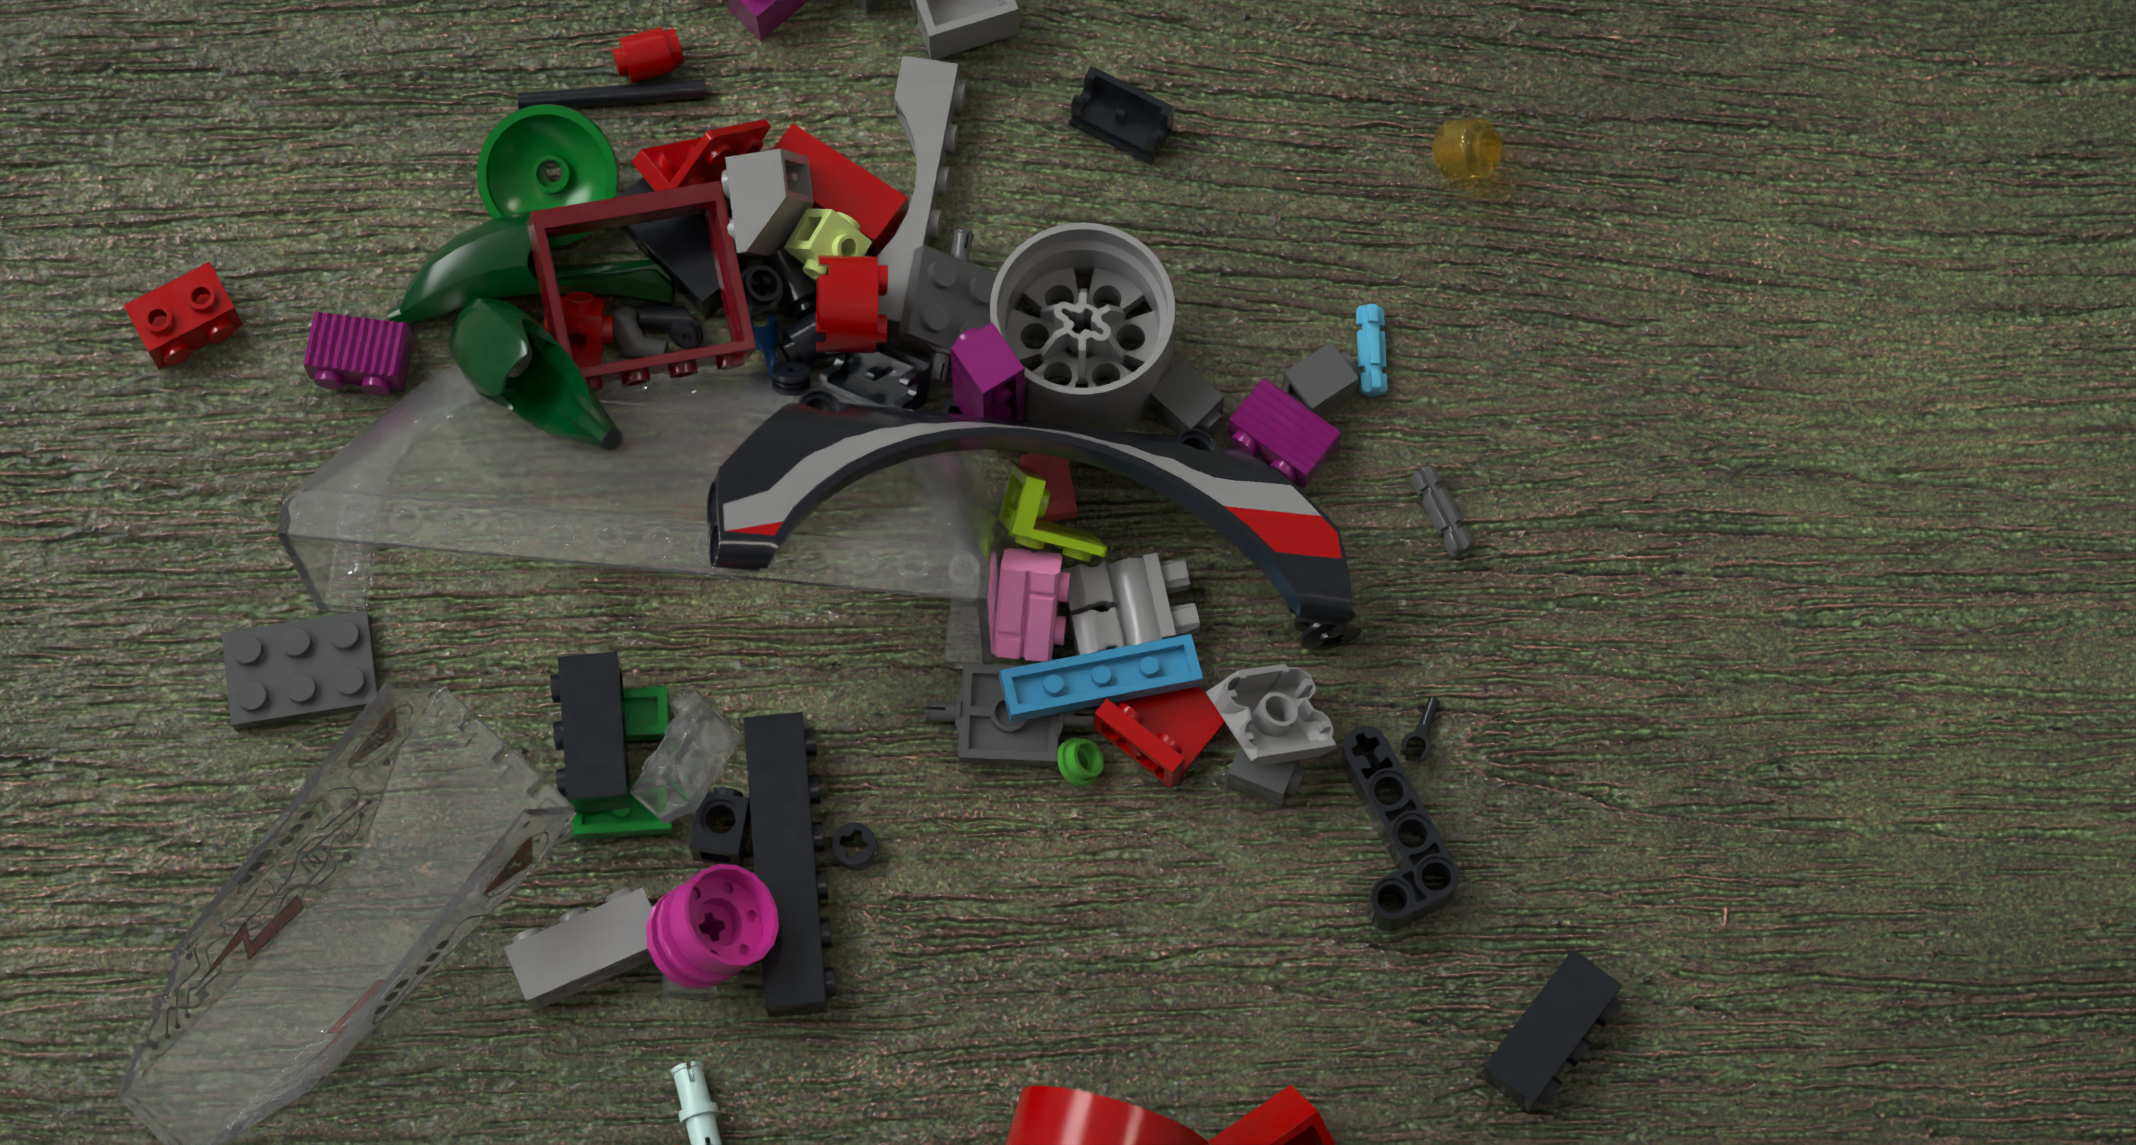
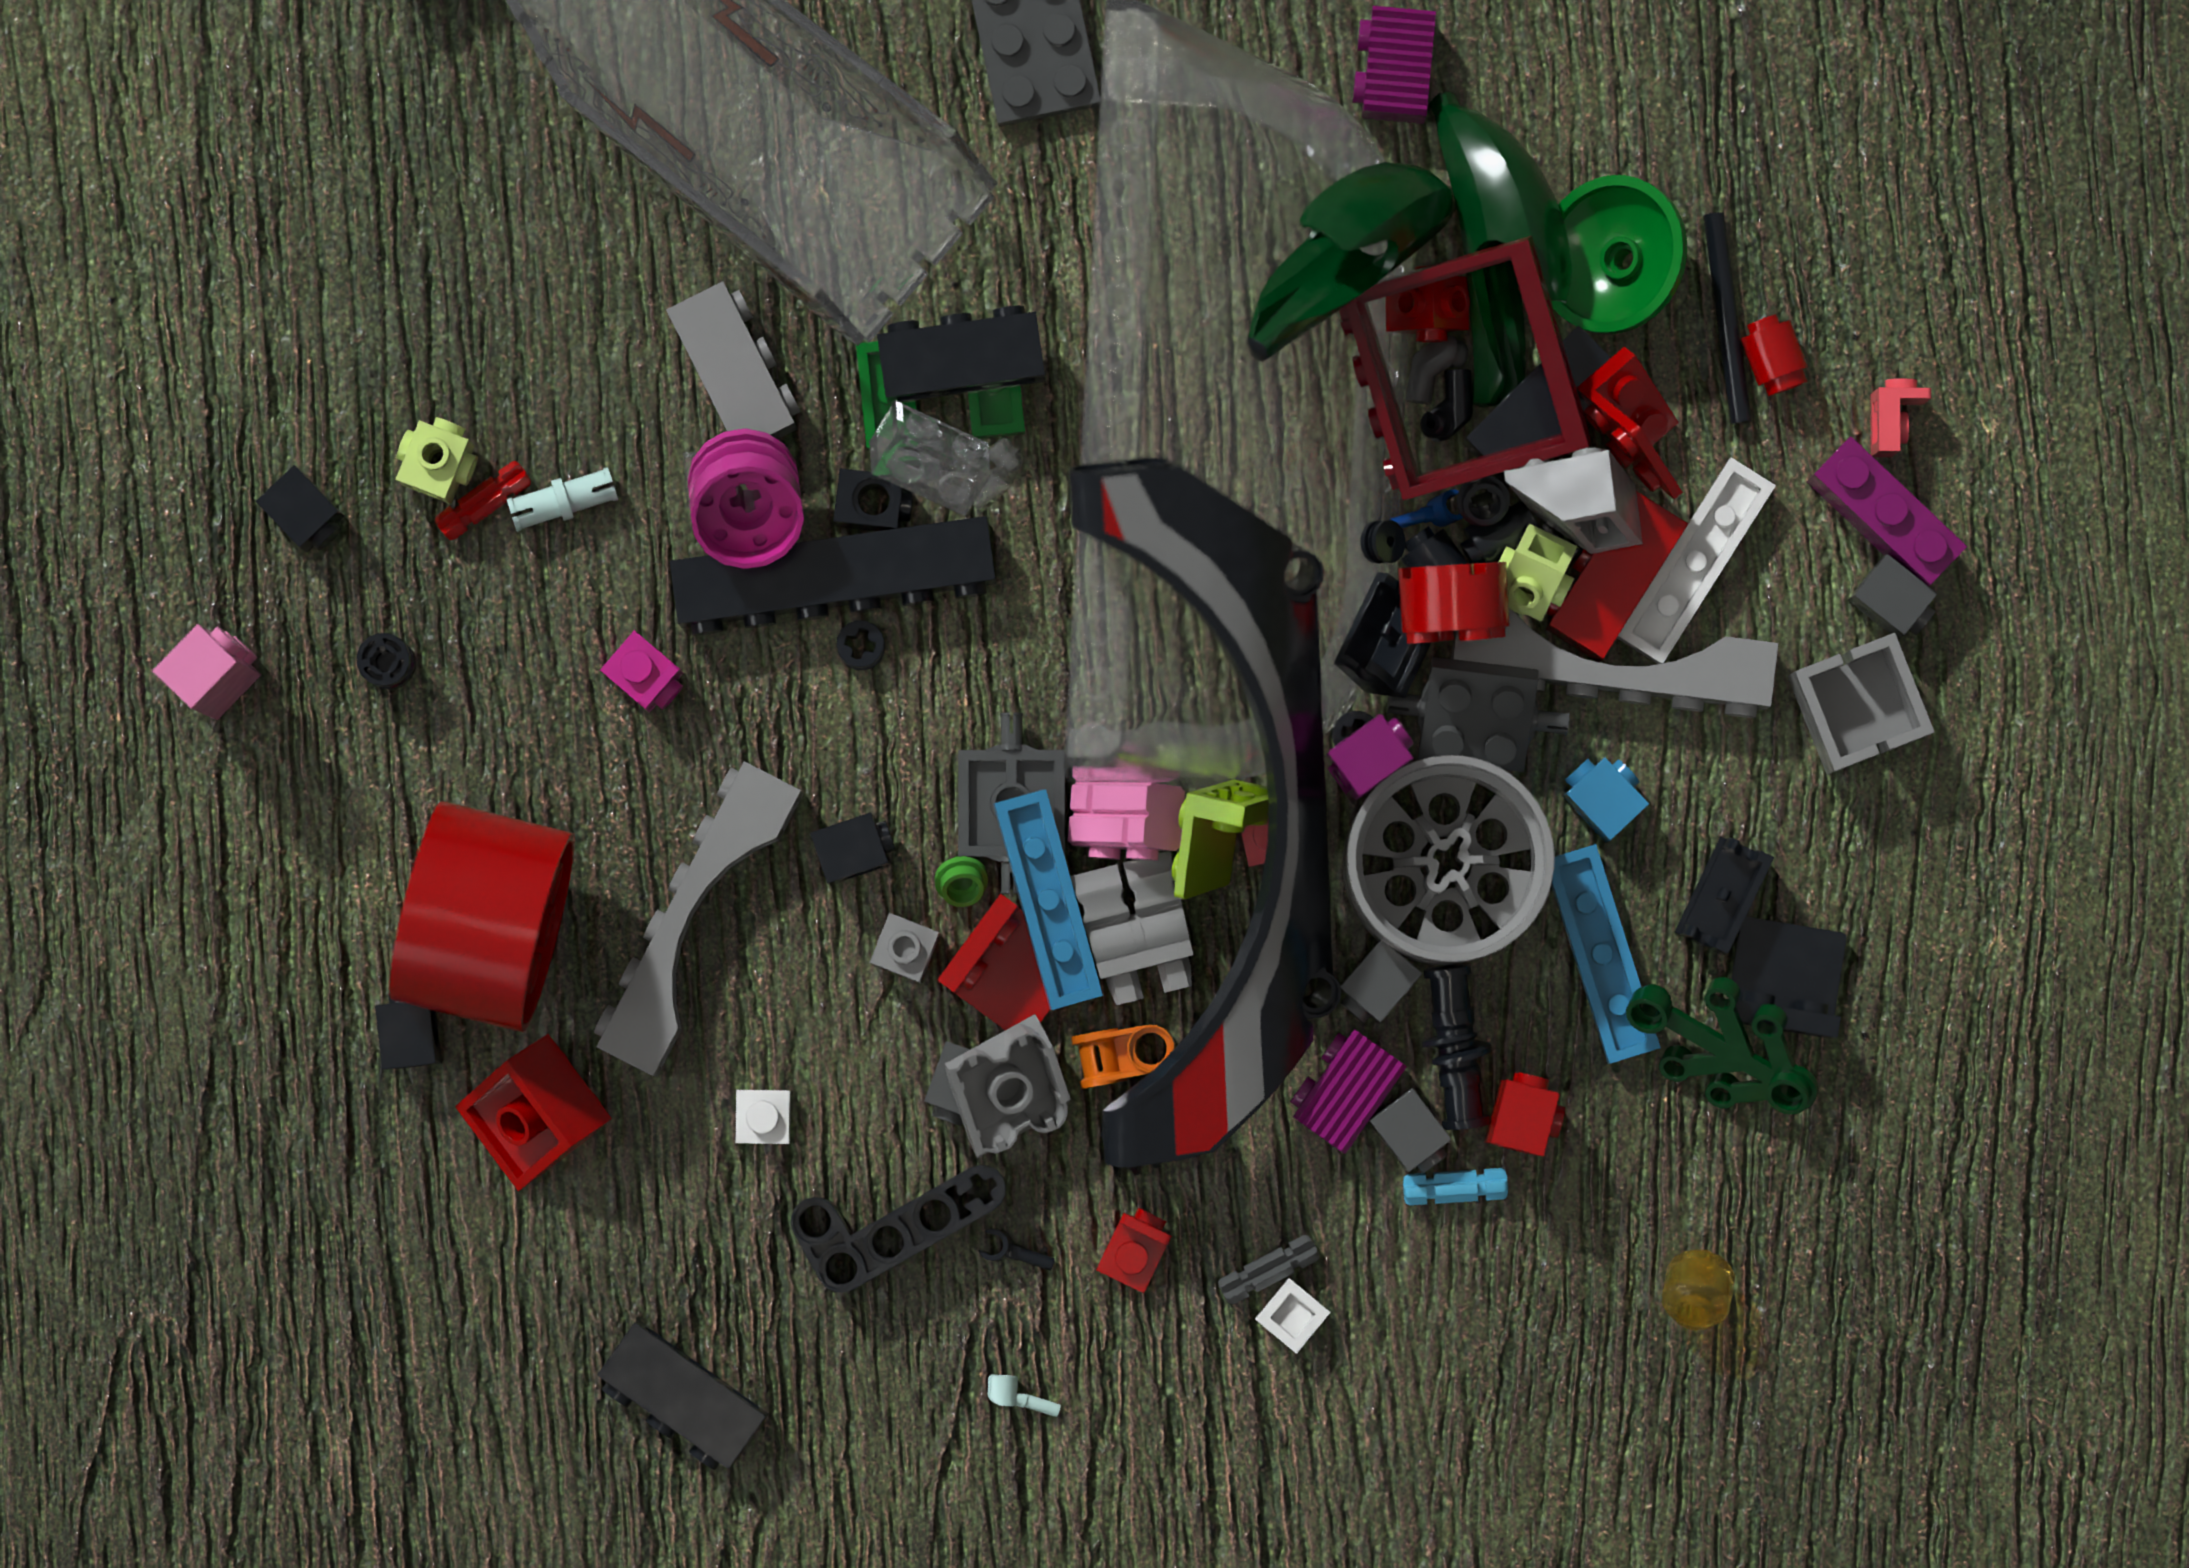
camera: 90 degrees right, 15 degrees up
none -> light grey arch [594,761,804,1077]
none -> dark pink bracket [600,630,684,713]
none -> white plate [735,1090,791,1144]
none -> black brick [810,812,896,886]
none -> light grey brick [870,913,941,984]
none -> light aqua hand [987,1374,1061,1417]
none -> orange piece [1071,1025,1176,1089]
none -> red bracket [1096,1207,1172,1293]
none -> white plate [1255,1278,1331,1354]
none -> black piece [1422,964,1492,1130]
none -> red brick [1484,1072,1566,1157]
none -> dark azure plate [1551,844,1661,1064]
none -> dark azure brick [1562,757,1649,843]
none -> white plate [1617,457,1776,664]
none -> dark green plant [1626,977,1819,1115]
none -> black bracket [1728,917,1847,1039]

